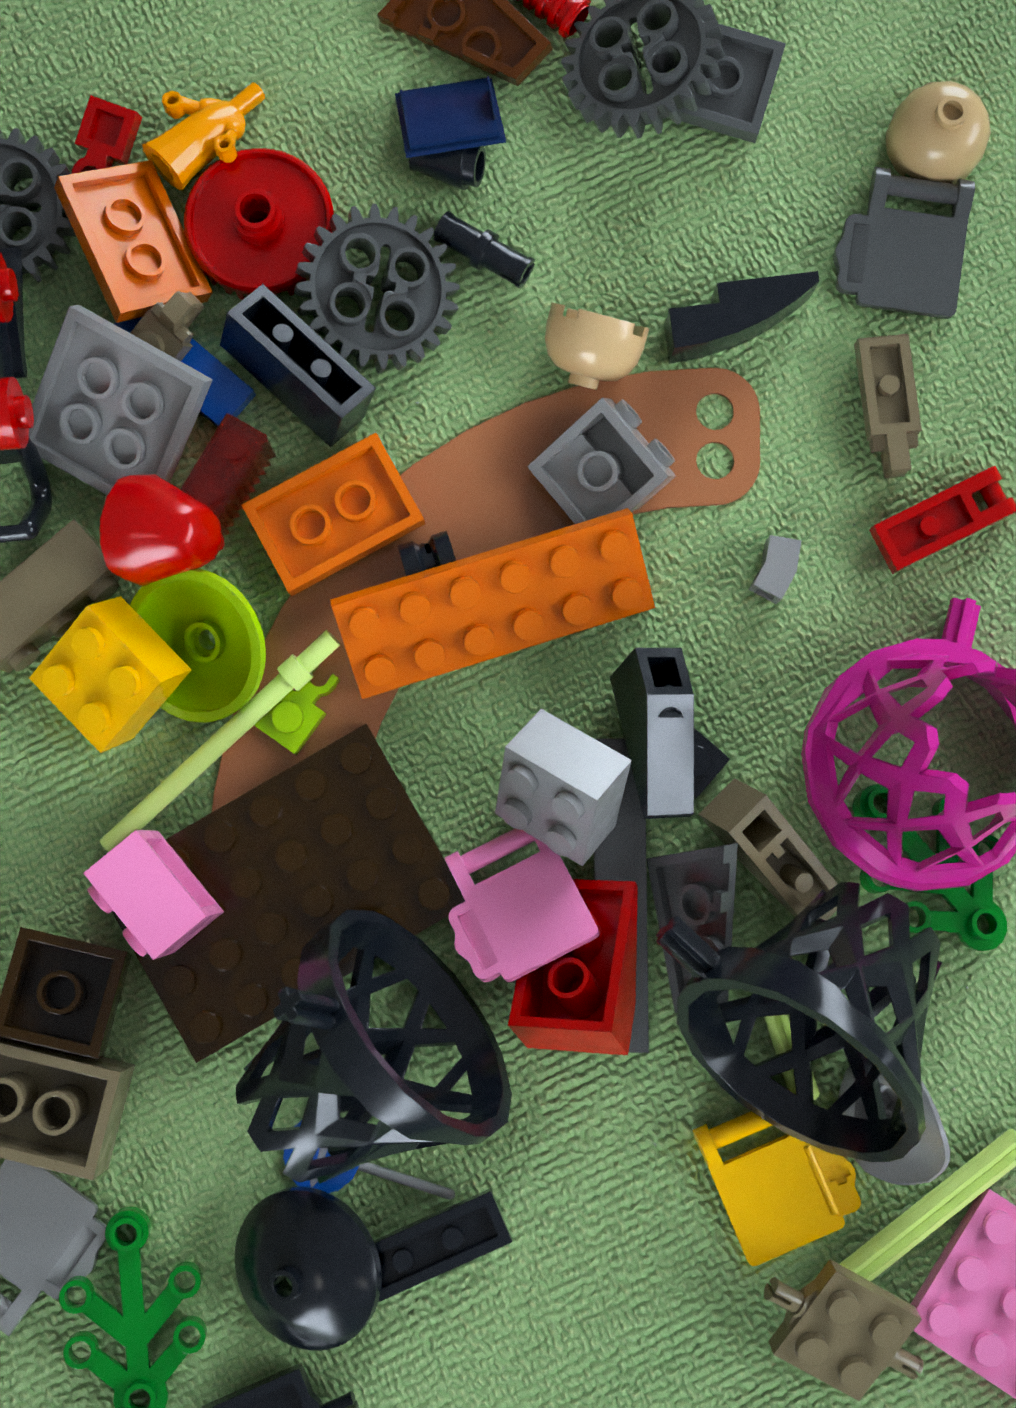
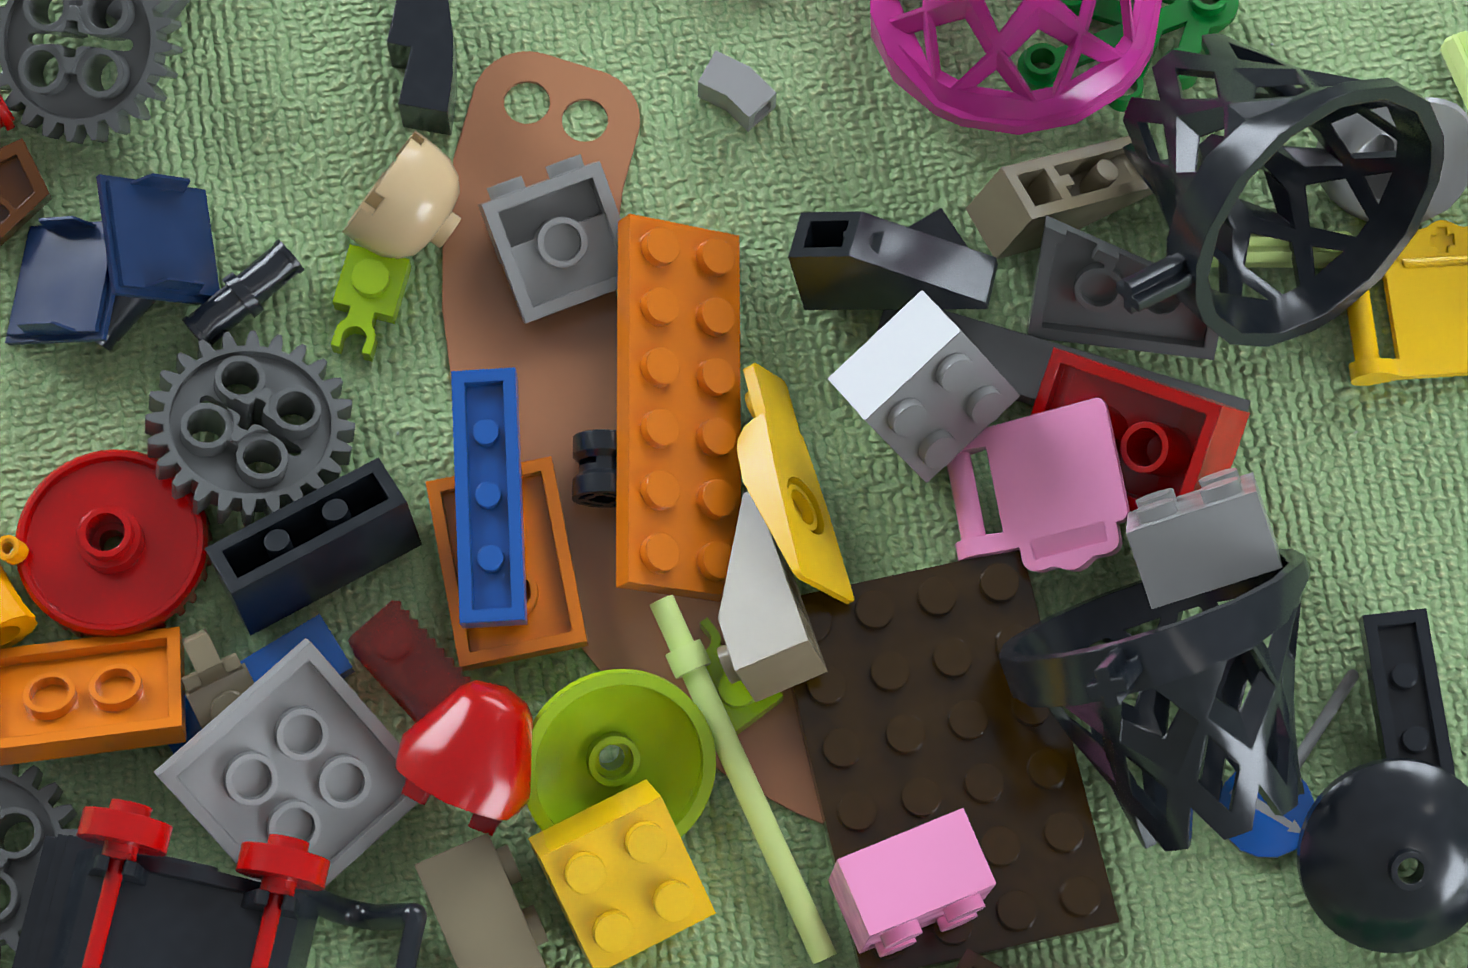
camera: 75 degrees left, 10 degrees down
none -> dark blue piece [96,173,220,305]
none -> lime plate [331,244,412,362]
none -> blue plate [451,367,528,629]
none -> slope [717,491,828,702]
none -> yellow piece [737,363,854,604]
none -> light grey brick [1126,468,1282,609]

